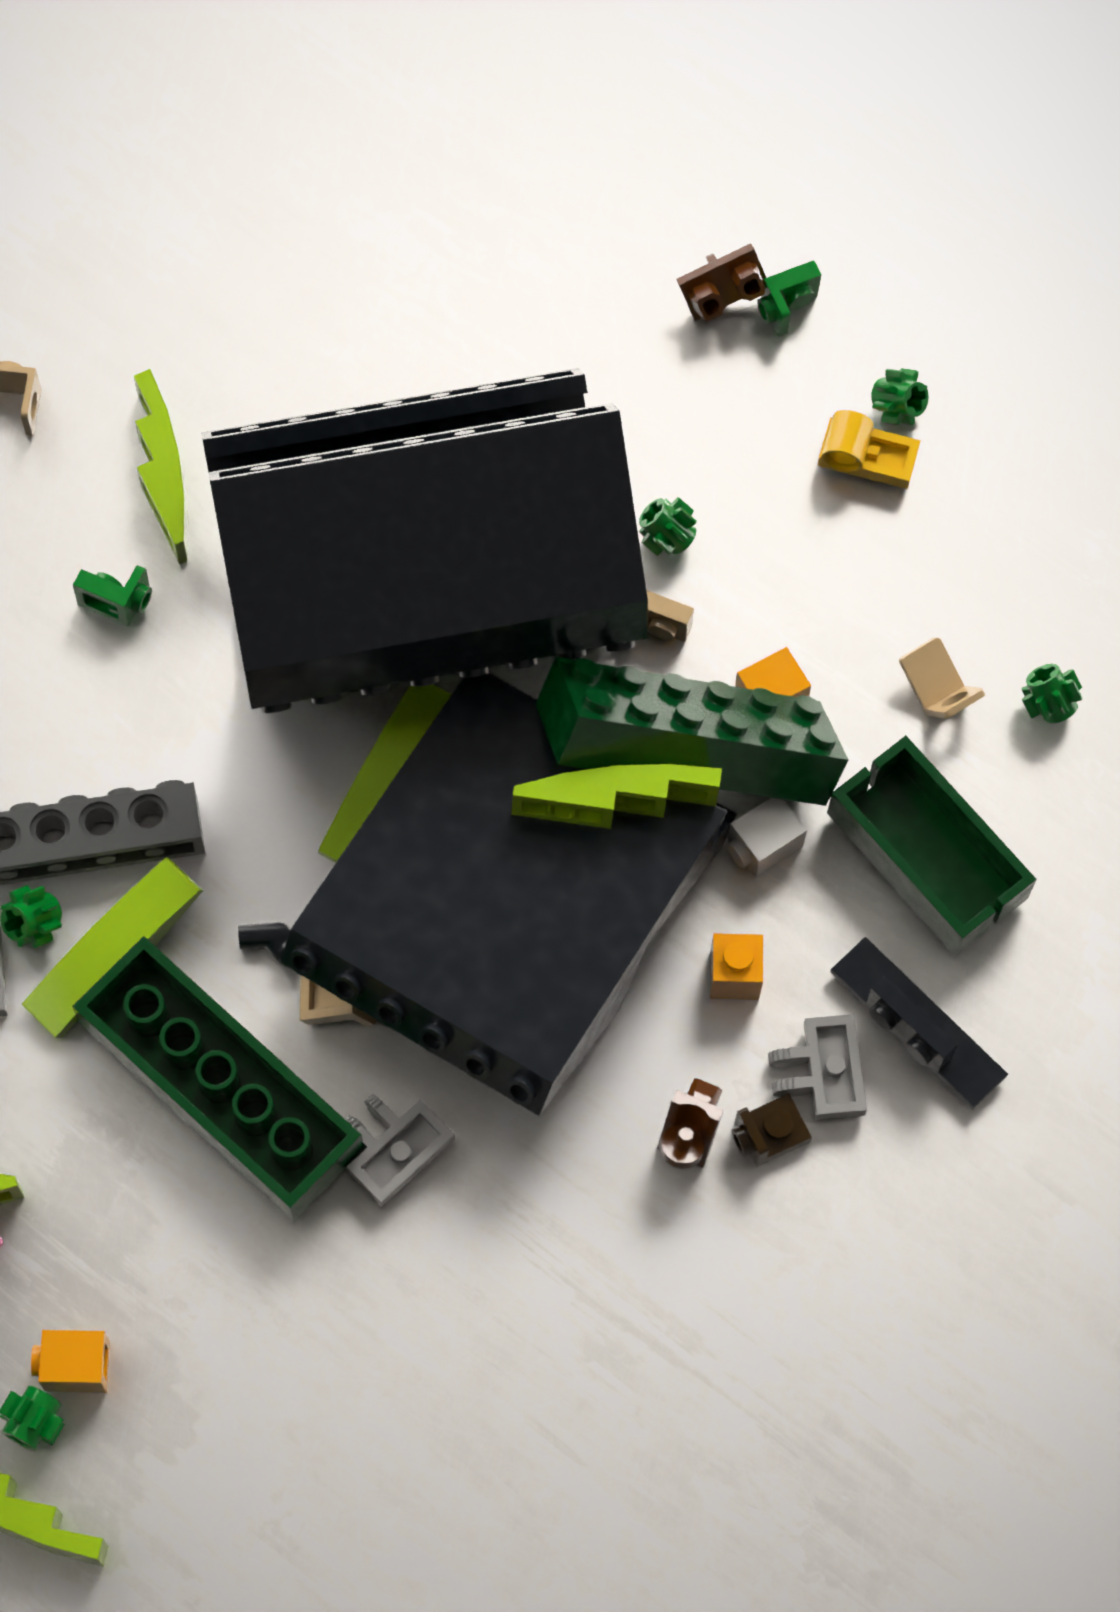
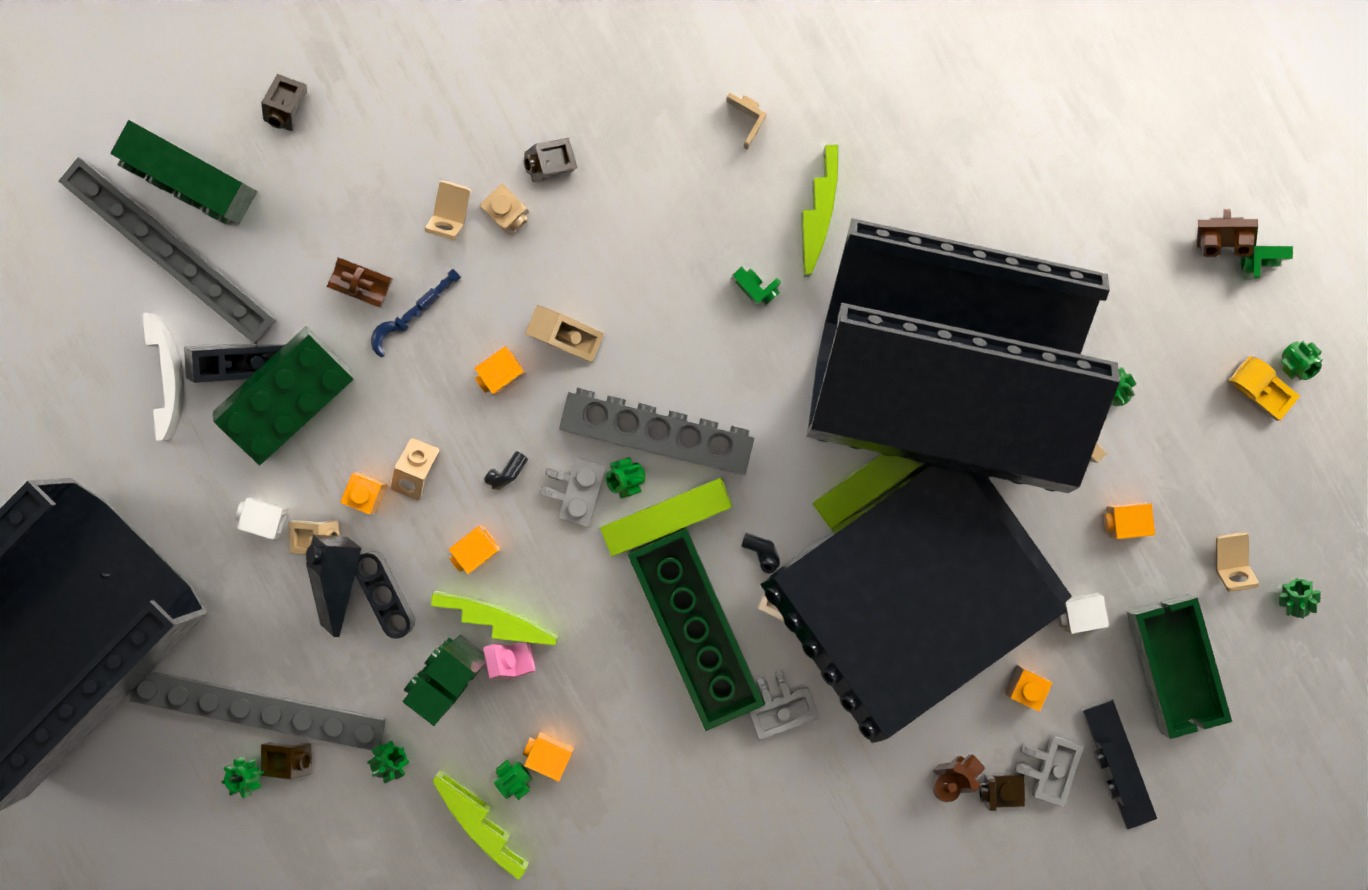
camera: 30 degrees right, 20 degrees up
lime slope [511,764,722,829] -> none
dark green brick [535,657,849,806] -> none

